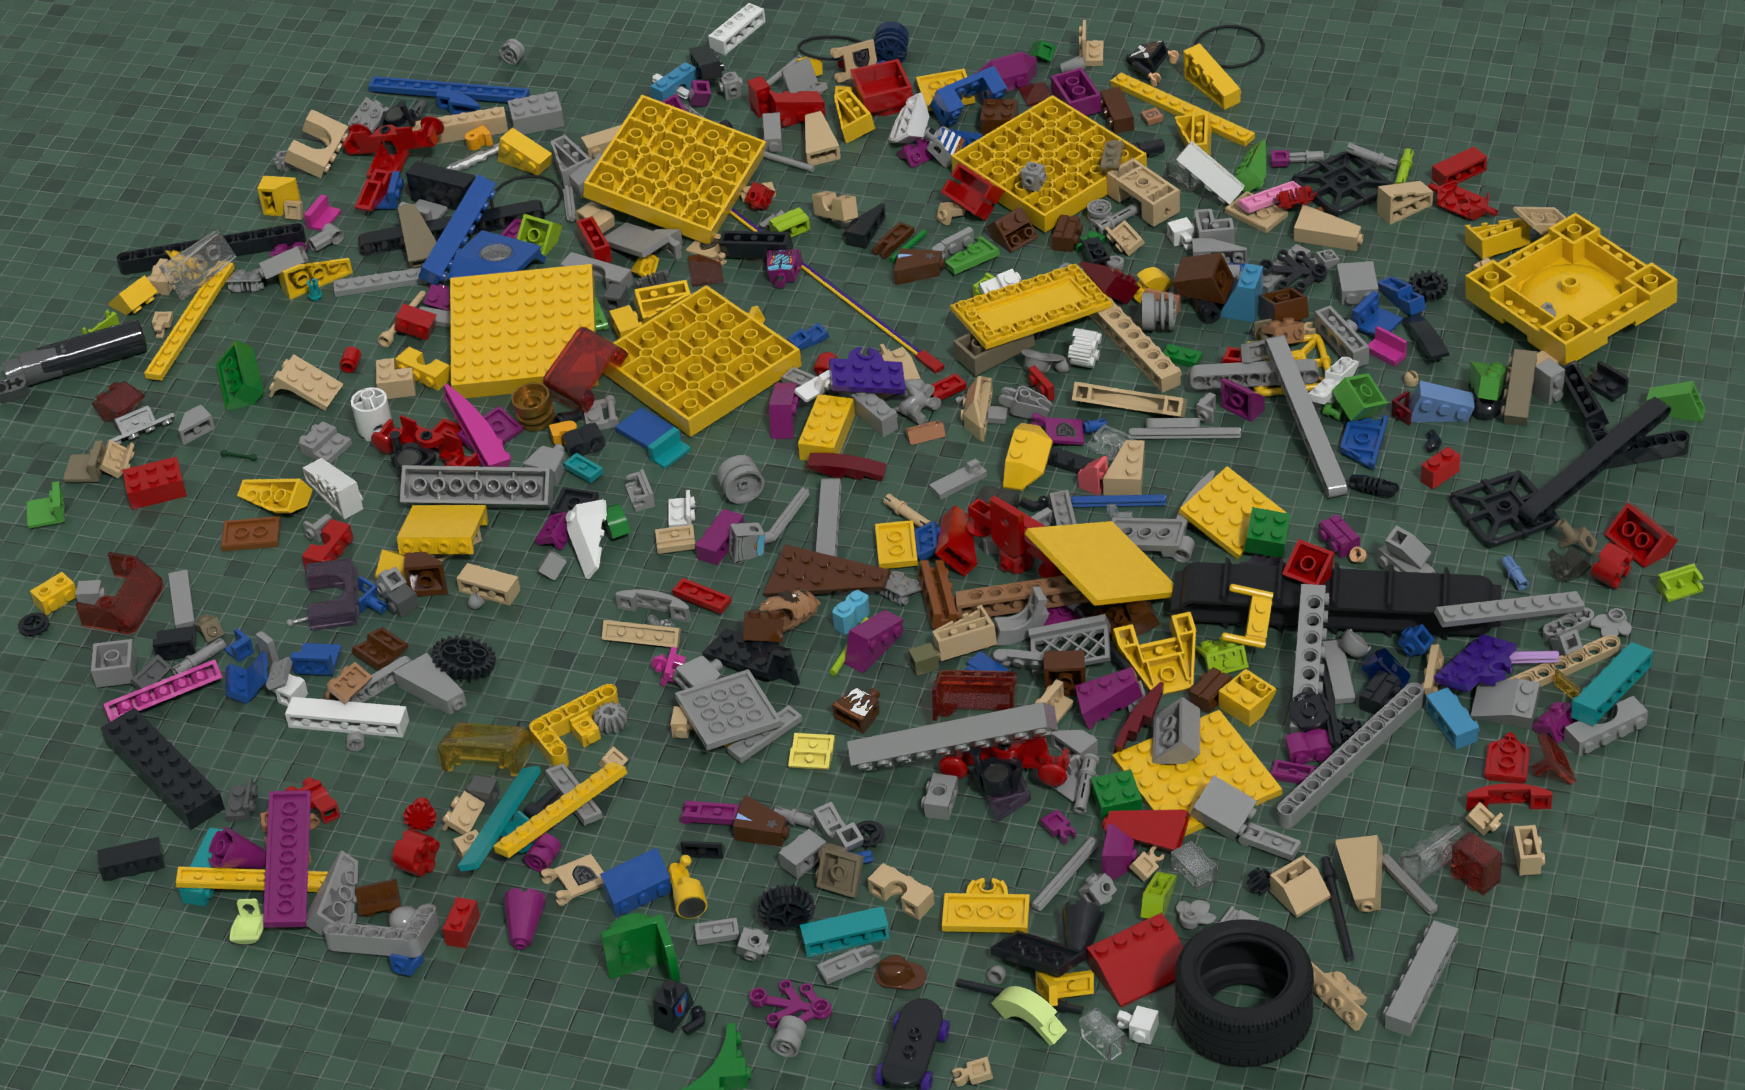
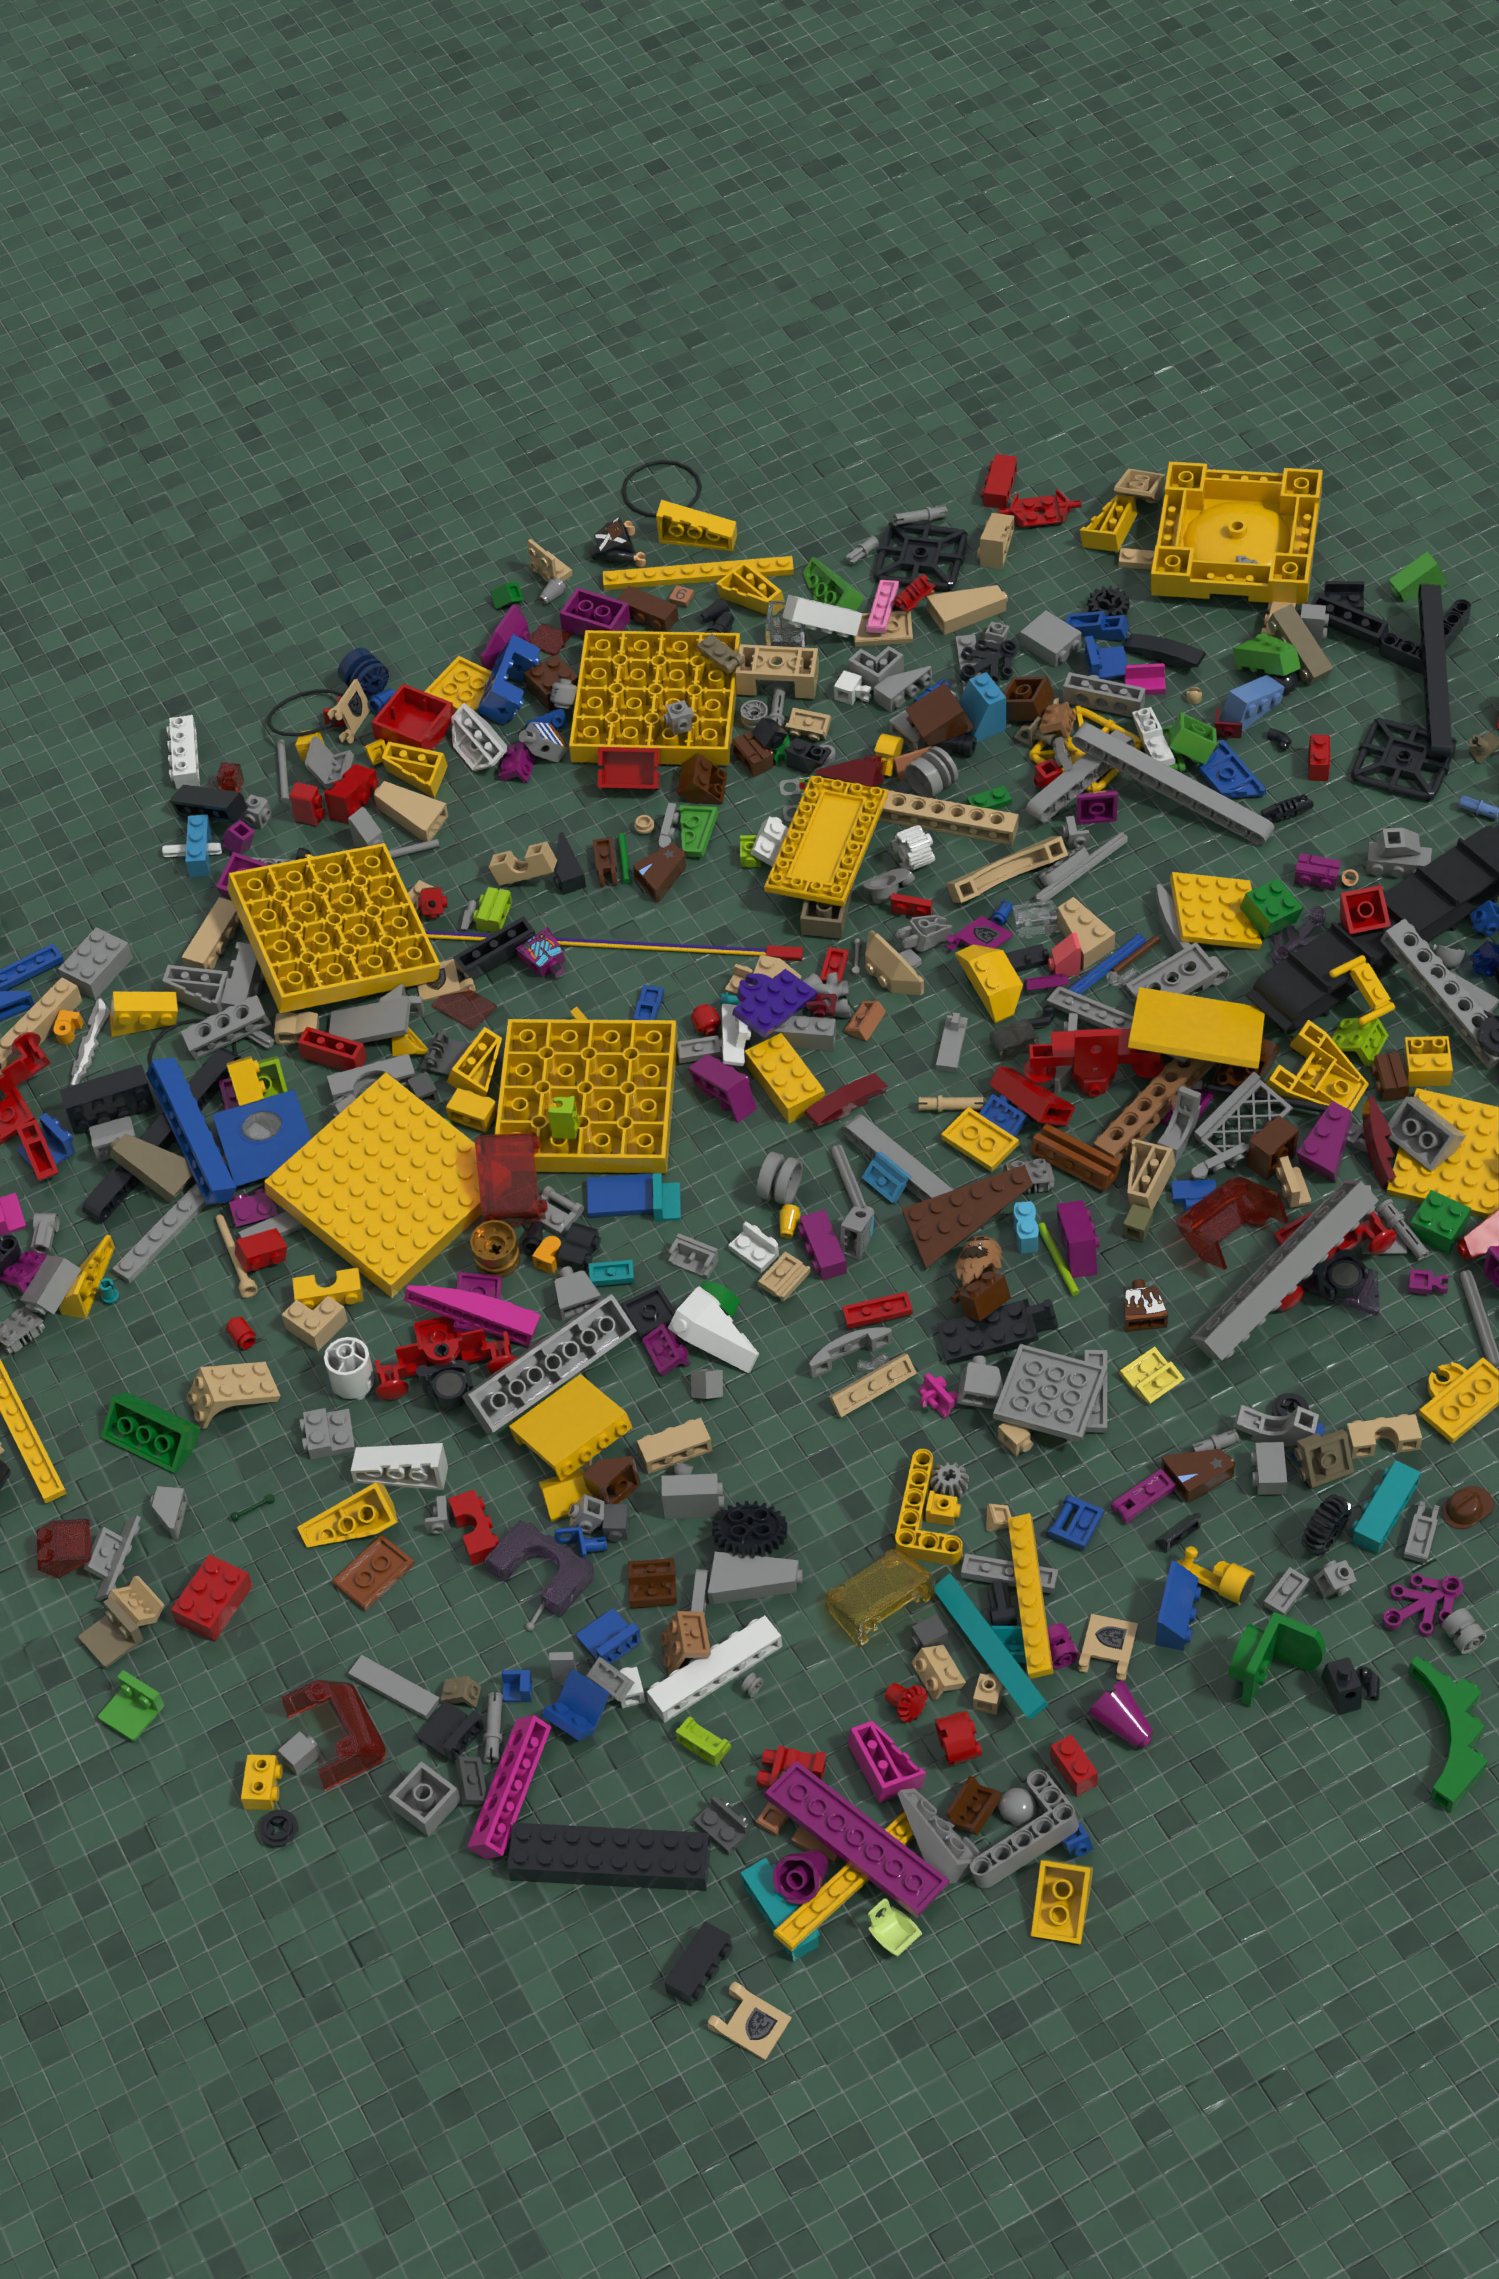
camera: 45 degrees left, 10 degrees up
light grey brick [921,773,959,821] -> none
tan bracket [936,202,966,226] -> none
magenta plate [1271,150,1289,167] -> none
lime pin [1394,148,1414,184] -> none
none -> light grey brick [181,995,271,1060]
none -> clear red brick [216,762,244,792]
none -> yellow brick [227,1056,267,1106]
none -> lime hinge [548,1096,579,1139]
none -> light grey head [550,679,577,708]
none -> tan plate [634,815,654,834]
none -> light grey brick [662,1473,725,1519]
none -> lime hinge [675,1716,731,1767]
none -> black cone [700,598,730,623]
none -> tan flag [708,1982,792,2061]
none -> black brick [752,717,788,750]
none -> yellow cone [779,1204,801,1239]
none -> dark red bracket [806,994,837,1017]
none -> dark pink wedge [847,1721,926,1803]
none -> dark azure plate [861,1152,911,1203]
none -> magenta tile [1024,973,1069,990]
none -> yellow slope [1031,1859,1093,1944]
none -> blue plate [1046,1495,1104,1551]
none -> reddish brown bar [1111,935,1160,976]

